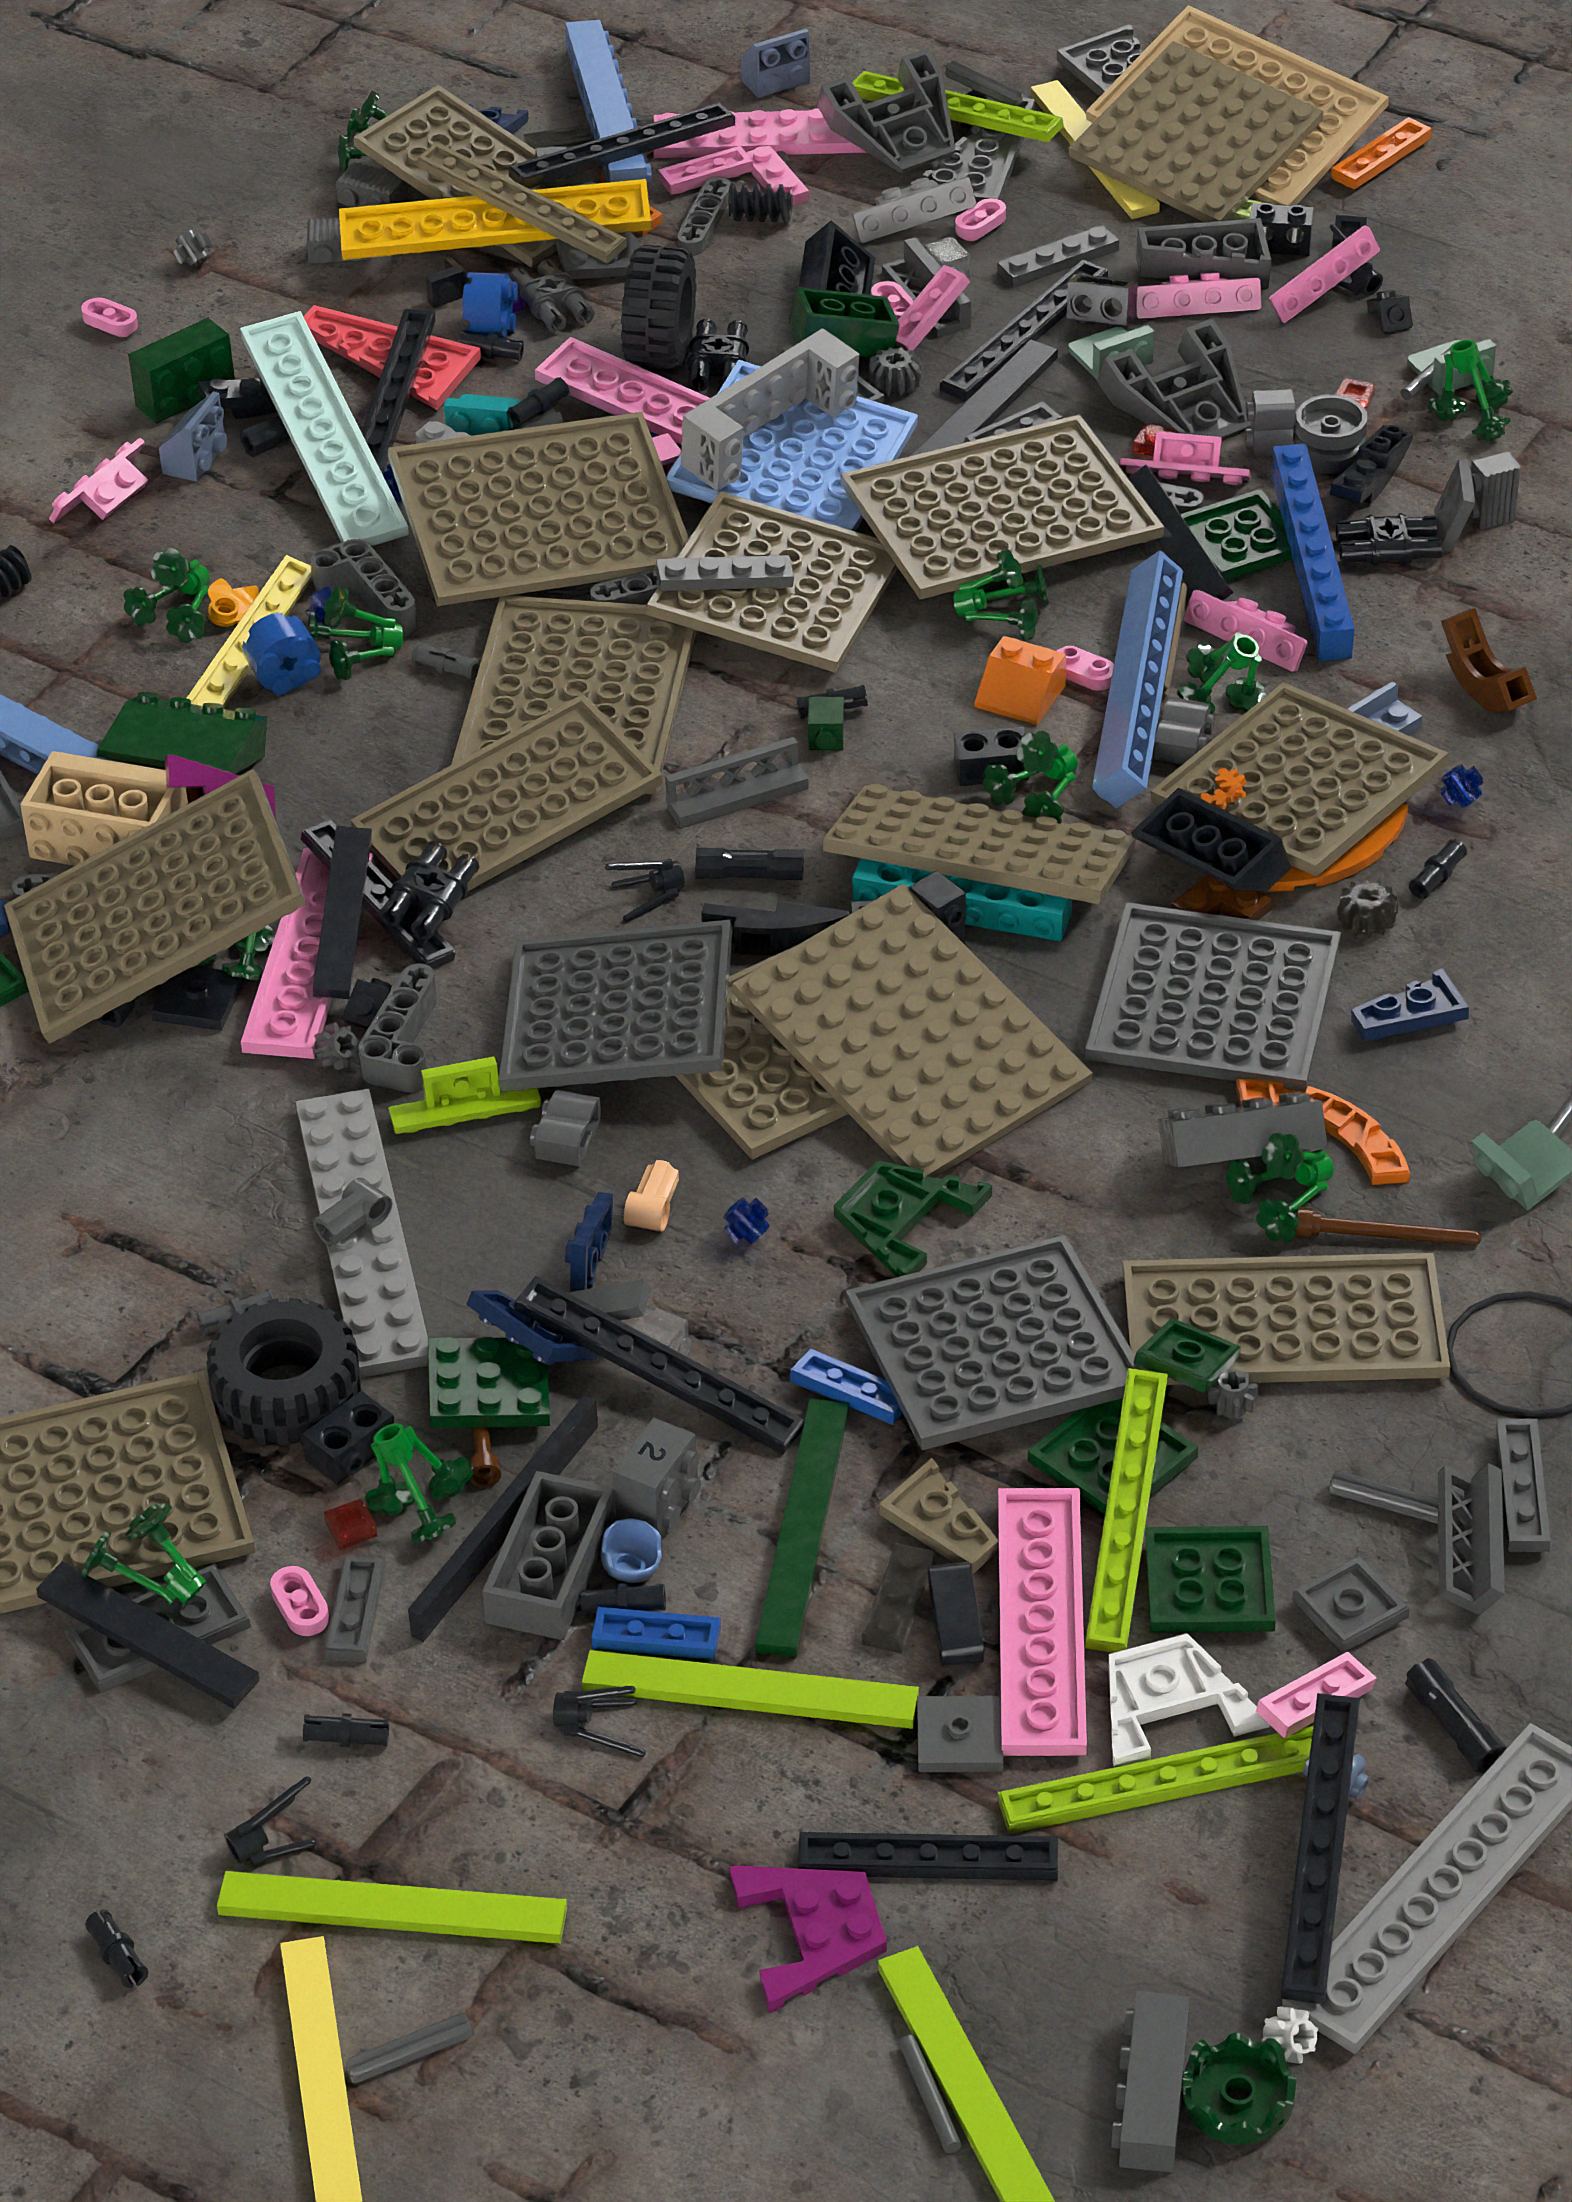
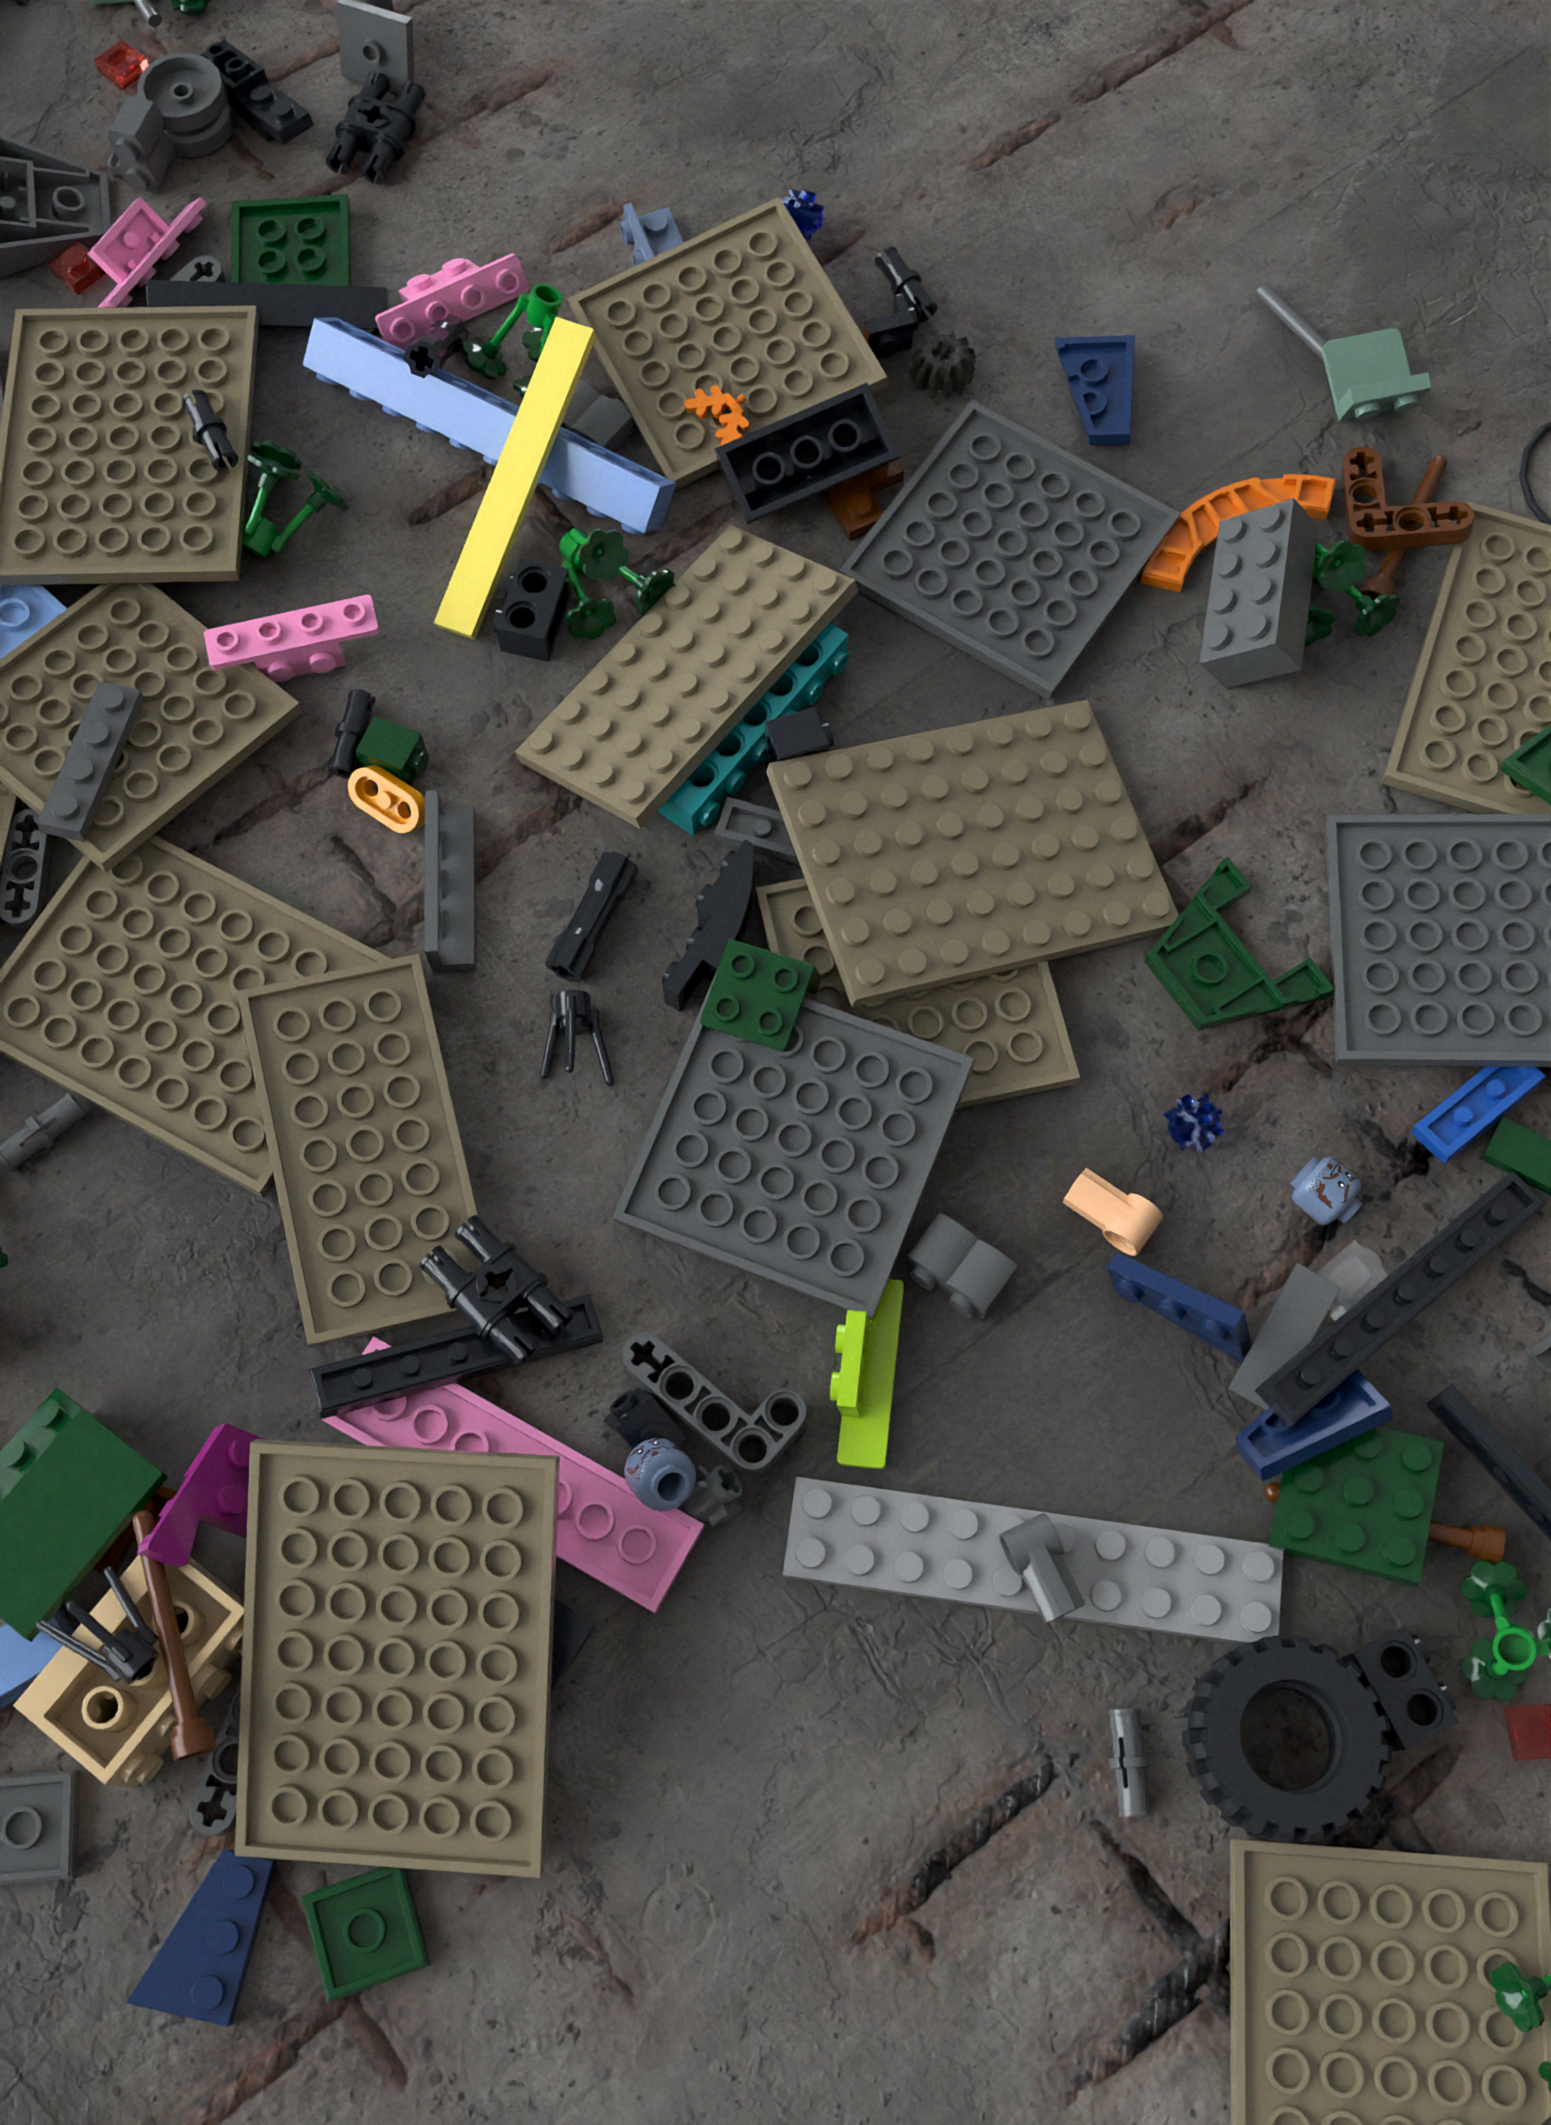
camera: 70 degrees left, 25 degrees up
black tile [313,826,372,999] -> none
orange slope [975,636,1066,726] -> none
bright pink plate [1057,646,1114,691] -> none
blue brick [1271,443,1355,661] -> none
reddish brown arch [1441,608,1537,713] -> none
none -> black plant [36,1567,160,1685]
none -> reddish brown piece [133,1510,217,1762]
none -> black pin [181,389,239,472]
none -> bright pink bracket [204,595,379,682]
none -> light orange plate [348,765,425,833]
none -> black axle [403,314,469,378]
none -> light yellow tile [434,317,597,640]
none -> sand blue head [624,1438,696,1511]
none -> dark green bracket [700,938,822,1052]
none -> black bracket [863,293,918,358]
none -> sand blue head [1290,1156,1362,1225]
none -> reddish brown beam [1342,447,1475,551]

